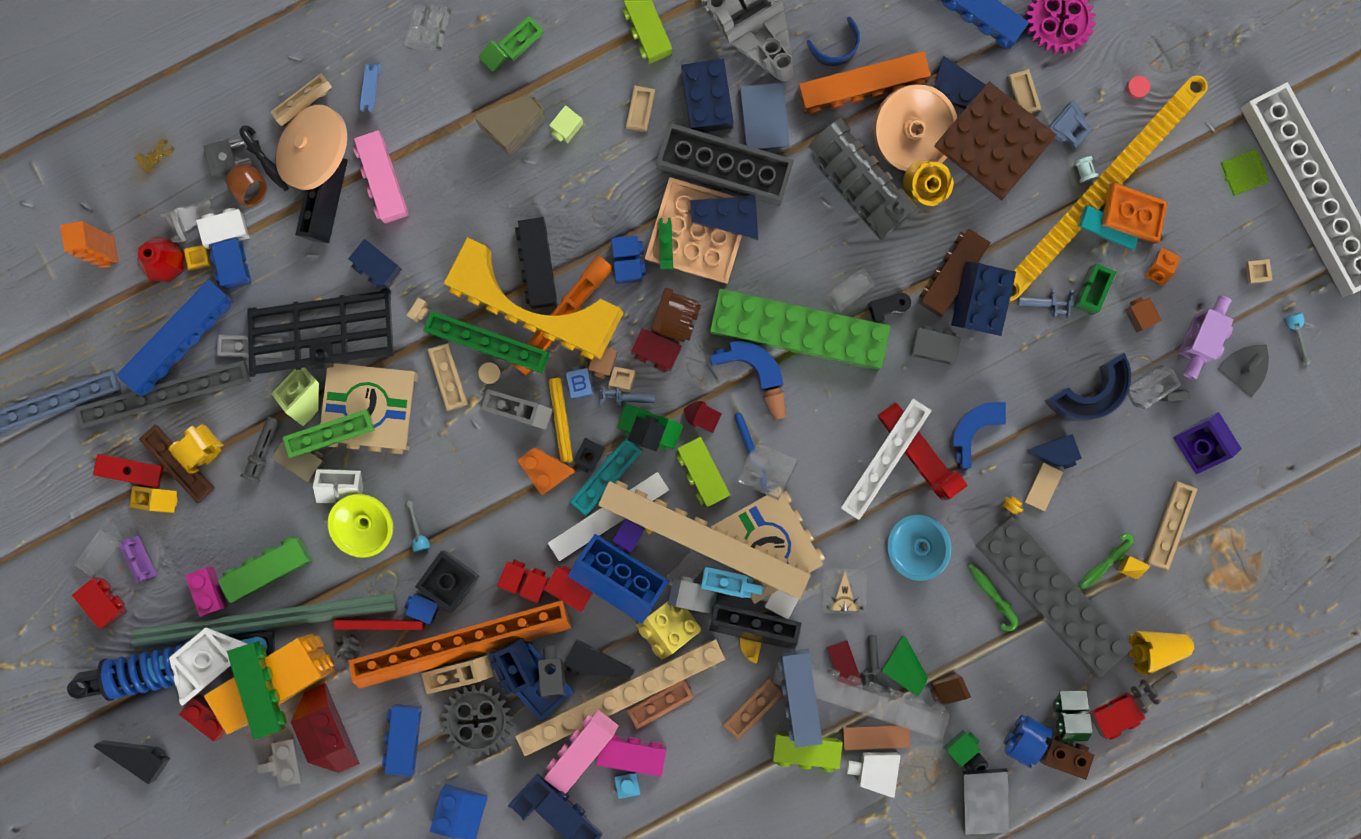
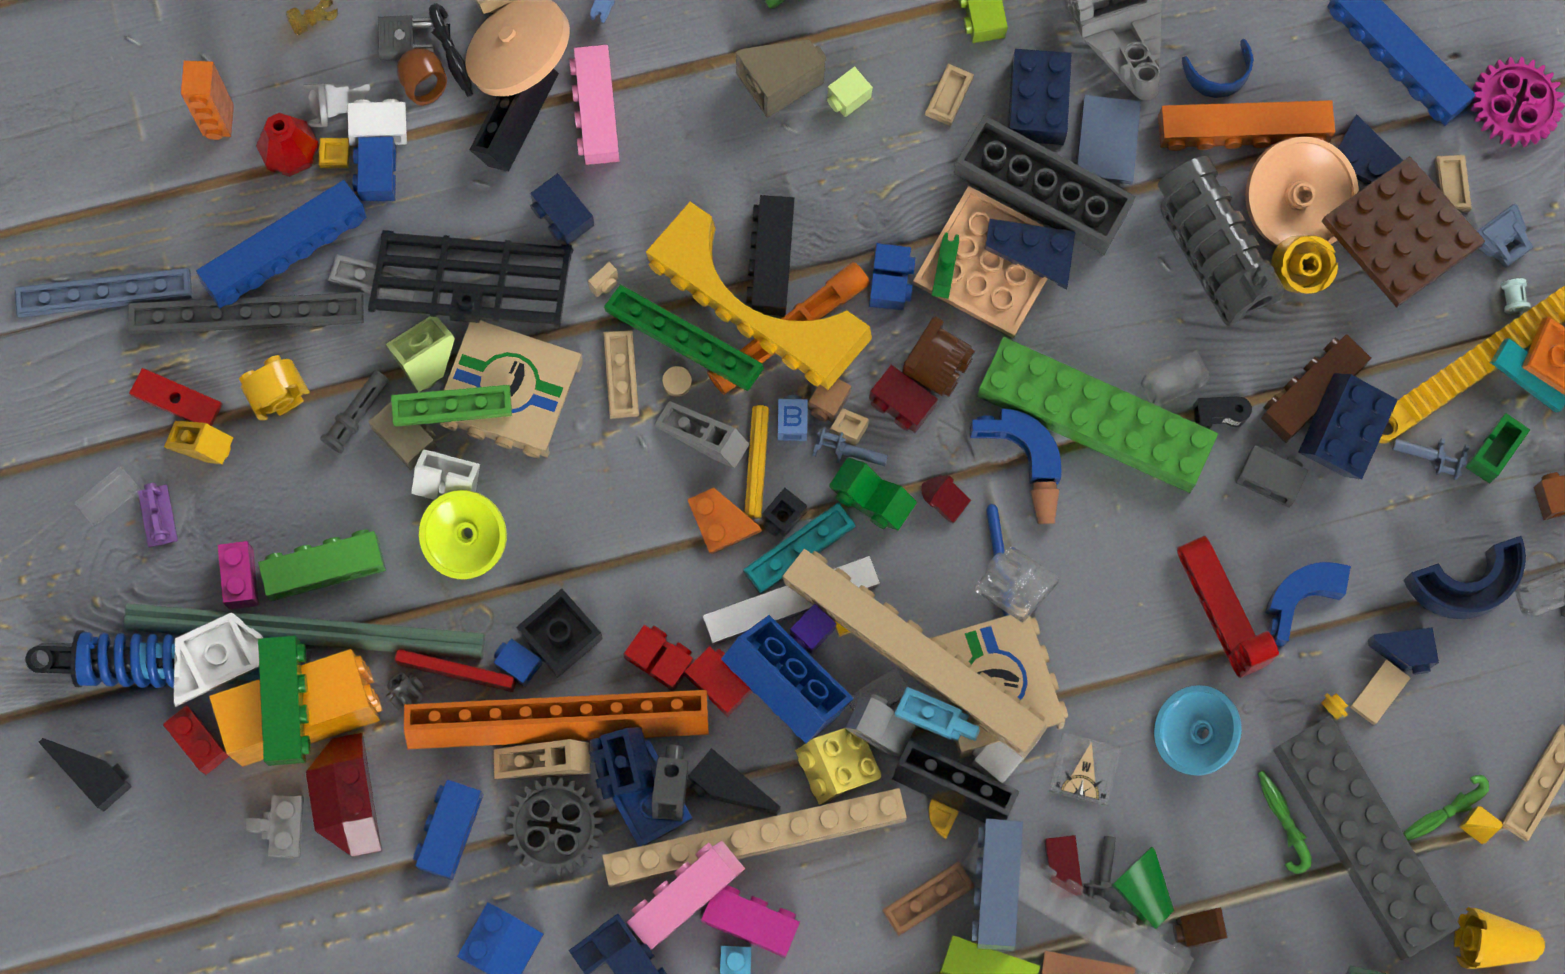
camera: 10 degrees right, 10 degrees down
red piece [72,577,127,629] -> none
reddish brown tile [139,424,215,503] -> none
hinge [405,500,431,553] -> none
nougat tile [626,679,694,730] -> none
black brick [627,415,666,452] -> none
lime brick [676,437,730,507] -> none
white plate [841,398,932,520] -> none

